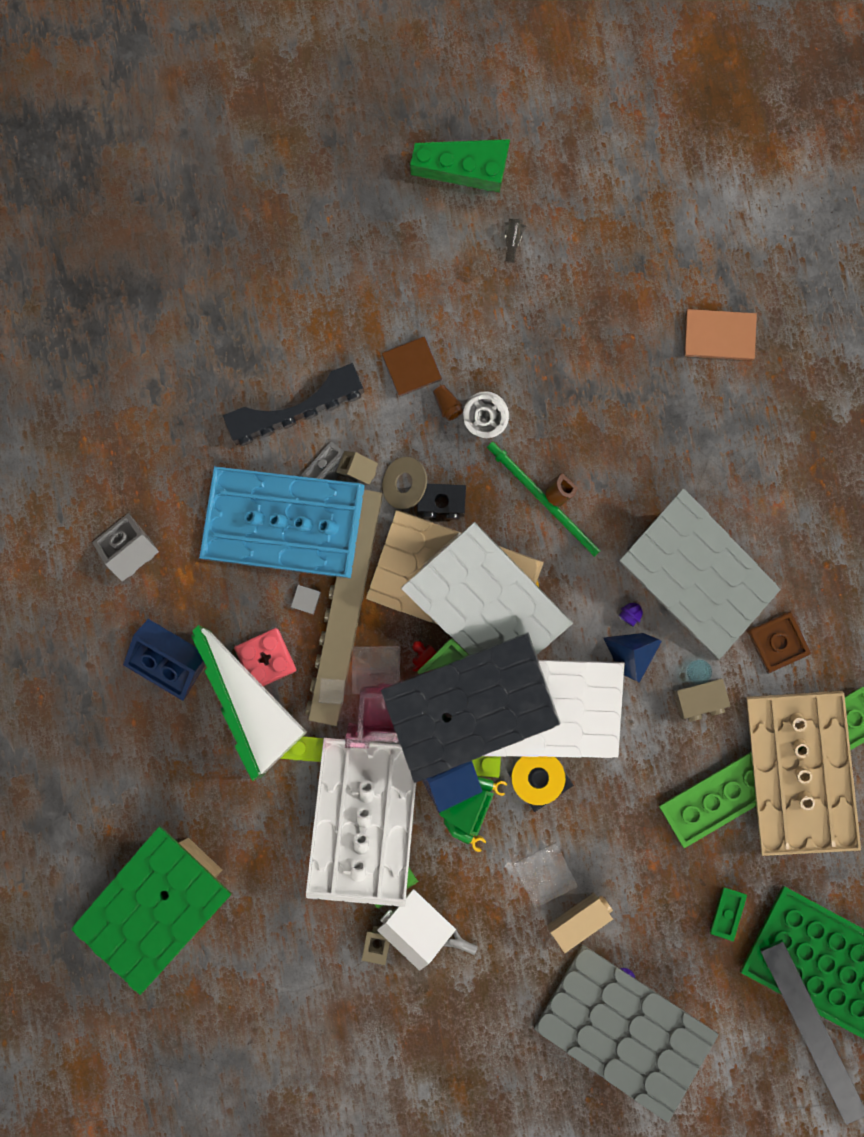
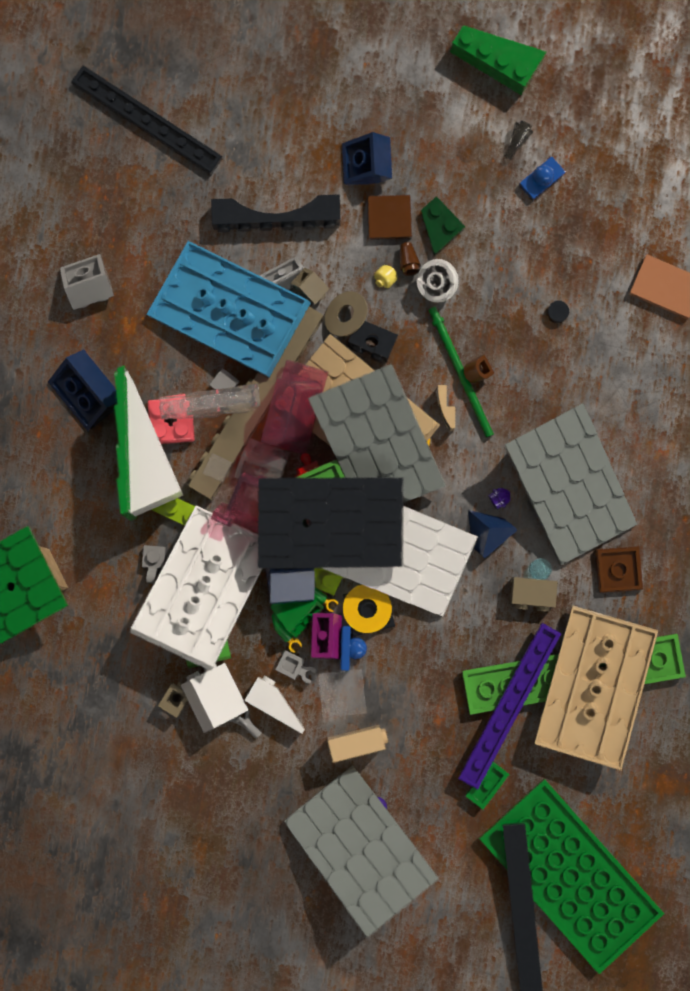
camera: 15 degrees right, 0 degrees up
none -> black tile [71,65,223,175]
none -> light grey plate [142,545,166,584]
none -> clear slope [159,384,260,419]
none -> white slope [245,675,305,733]
none -> clear pink windscreen [261,359,329,454]
none -> light grey plate [275,650,317,683]
none -> magenta brick [311,613,342,659]
none -> blue tile [340,626,367,670]
none -> dark blue slope [342,132,392,185]
none -> light yellow piece [374,265,397,288]
none -> dark green wing [421,196,466,256]
none -> tan slope [437,385,455,431]
none -> dark purple tile [458,623,562,789]
none -> blue tile [519,156,565,201]
none -> black tile [547,301,570,323]

